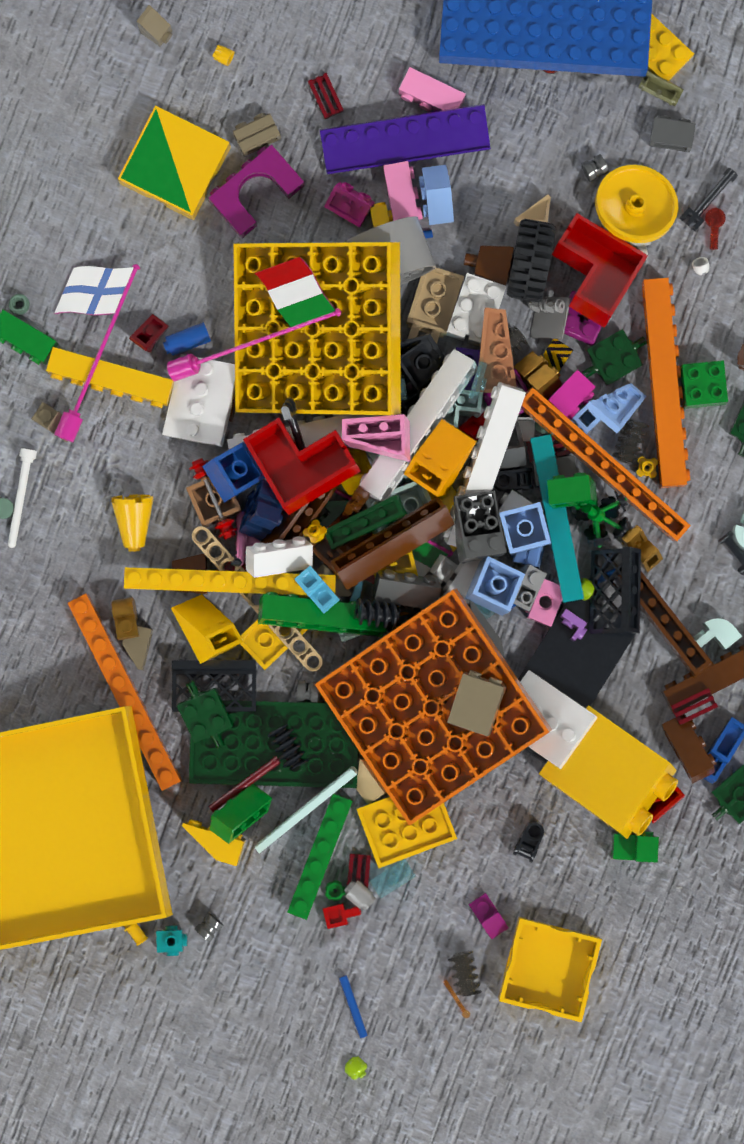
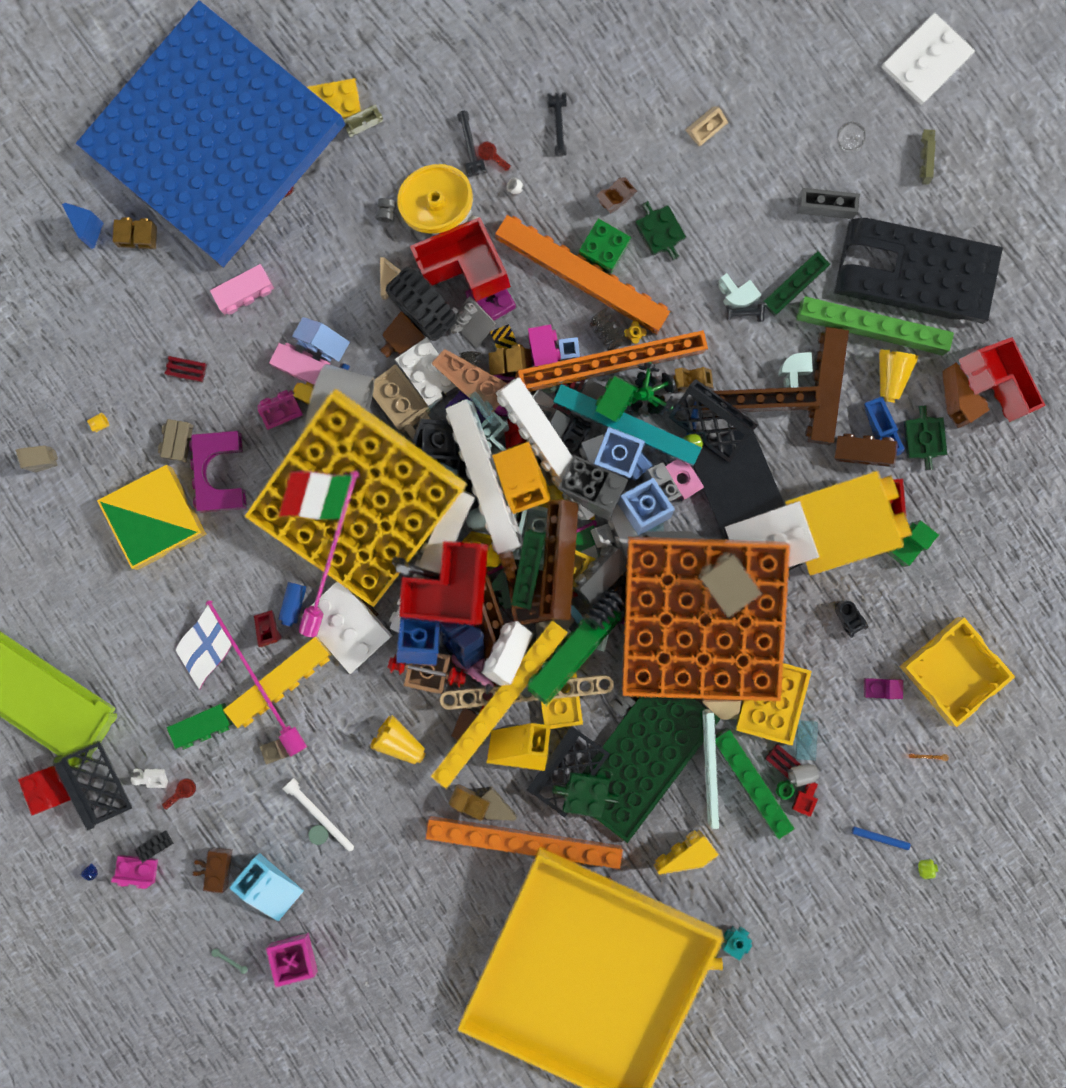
camera: 60 degrees left, 0 degrees up
sand green plate [9,294,30,315] -> none
dark grey wheel [195,912,224,942] -> none
dark red bar [208,756,281,813] -> none
green brick [209,784,272,844] -> none
black piece [267,724,309,770] -> none
medium azure slope [294,566,340,613] -> none
yellow plate [303,520,327,543] -> none
dark purple plate [320,104,491,174] -> none
bright pink wedge [342,414,410,462] -> none
clear smoke piece [448,950,482,997] -> none
medium lavender bracket [560,609,587,641] -> none
dark green plate [582,329,647,386] -> none
light blue wing [585,383,647,433] -> none
dark grey brick [649,115,696,152] -> none
dark red tile [670,688,718,725] -> none

